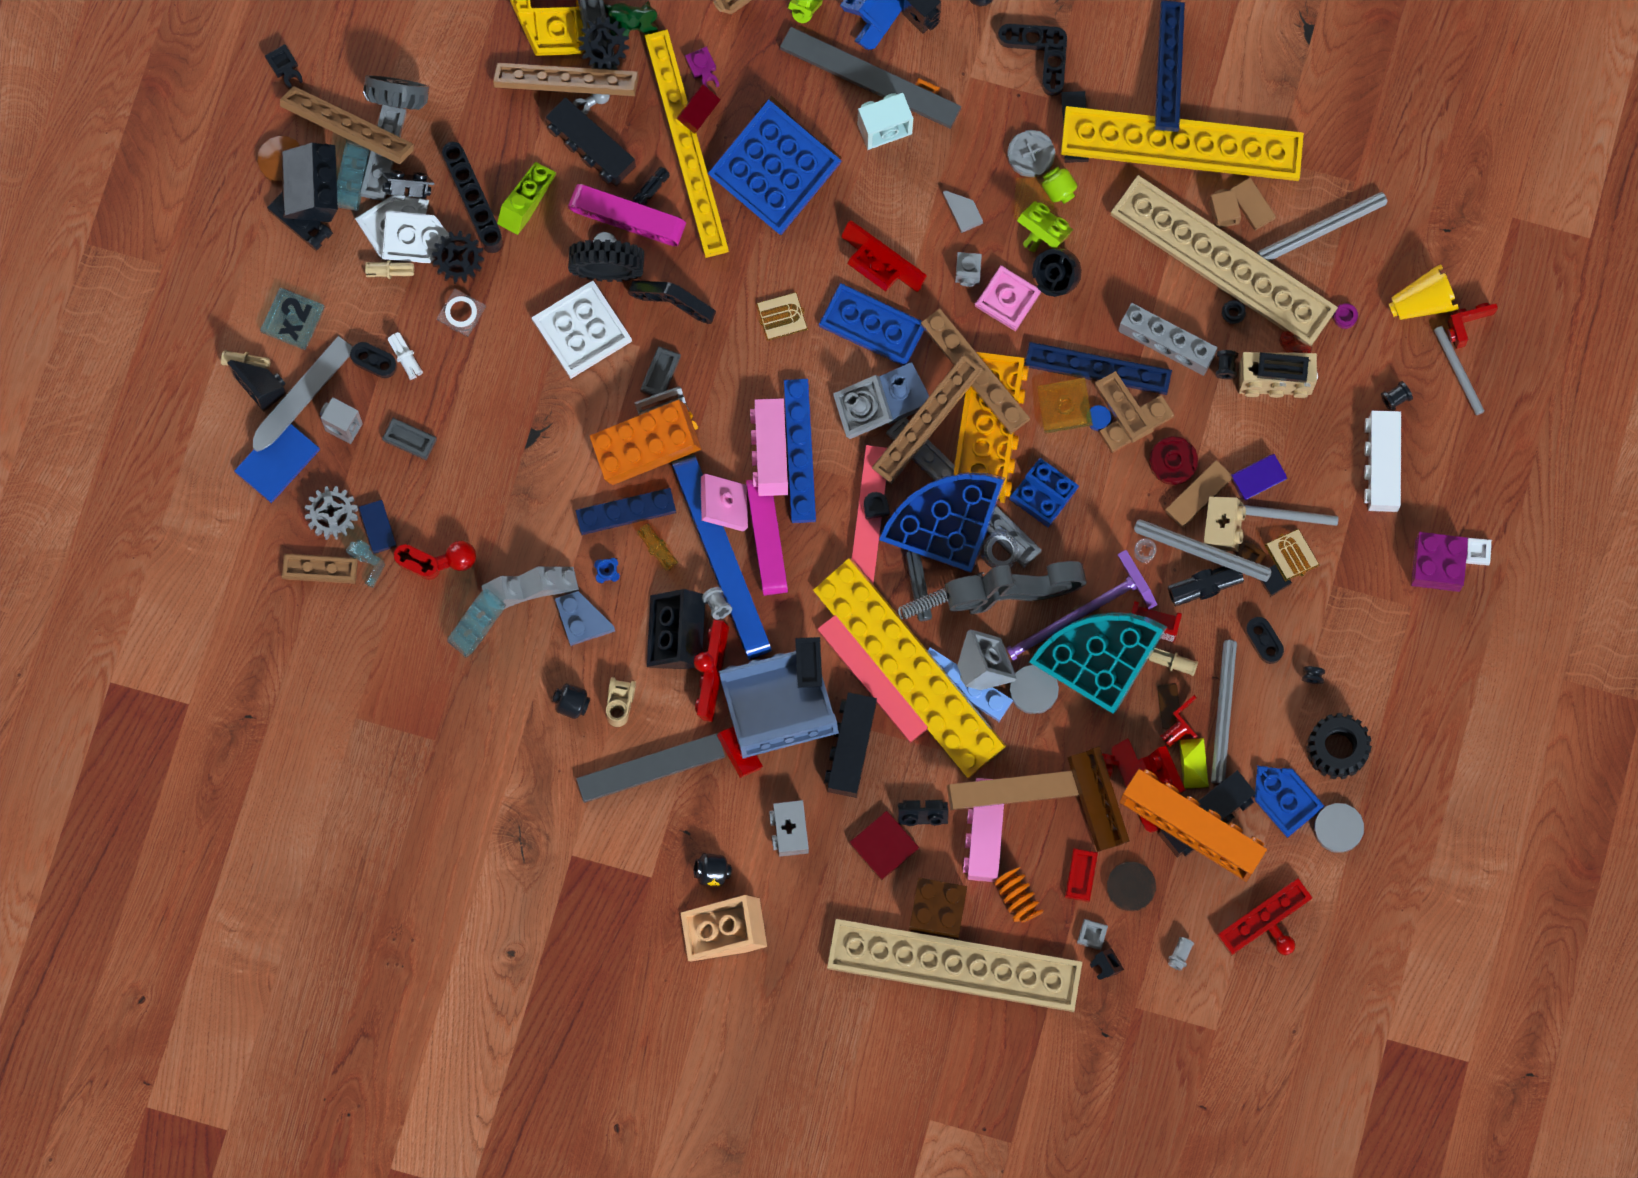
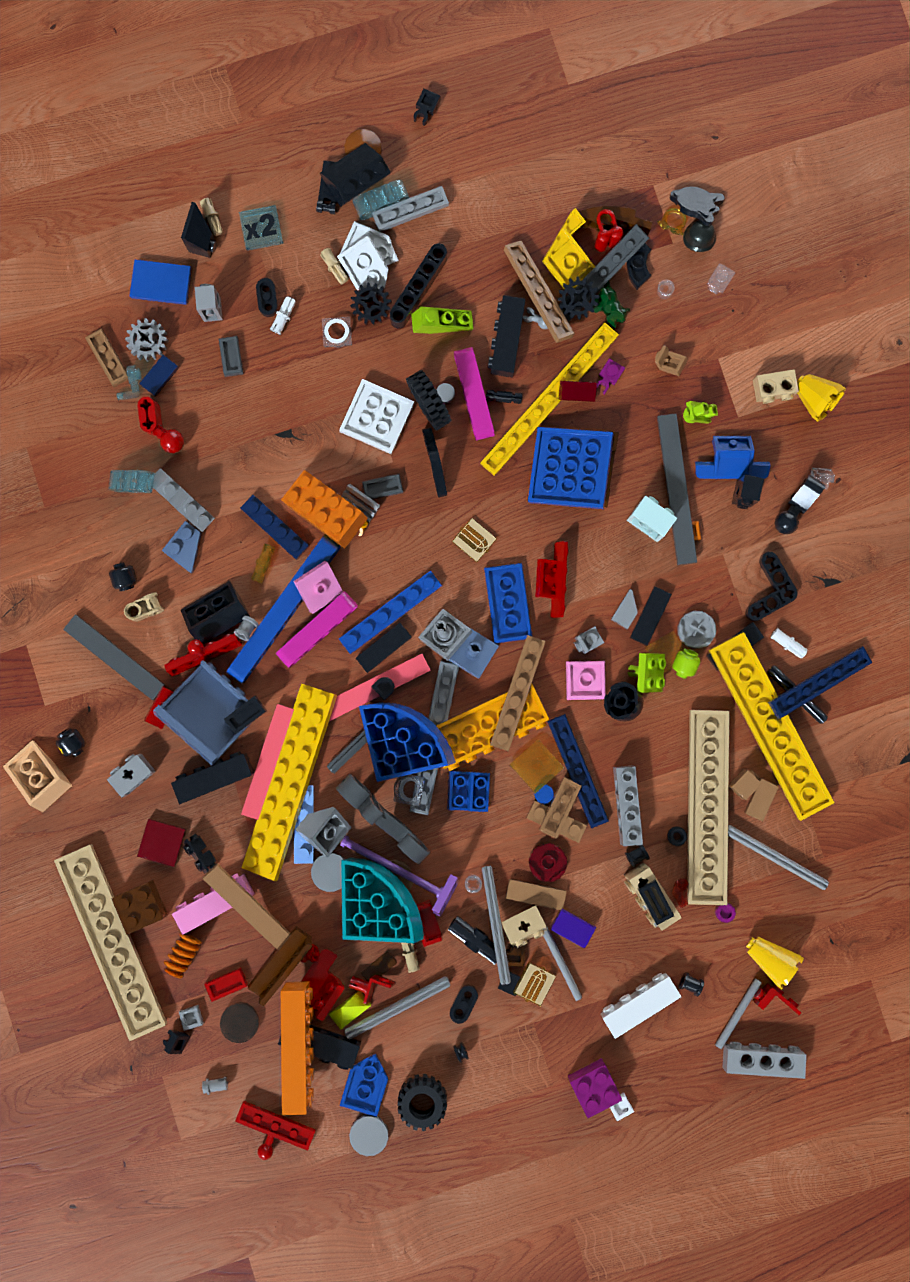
camera: 50 degrees right, 10 degrees up
light grey piece [253,336,352,452] -> none
medium nougat plate [280,86,414,164] -> none
dark grey gear [363,75,430,110] -> none
black hinge [382,170,435,198] -> none
blue plate [594,558,620,583] -> none
bright pink brick [750,398,788,496] -> none
medium nougat tile [872,354,983,484] -> none
light grey piece [898,572,984,619] -> none
none -> black tile [355,623,412,673]
none -> black tile [630,586,672,646]
none -> light grey brick [722,1042,806,1079]
none -> black axle [767,665,828,724]
none -> white axle [770,628,807,658]

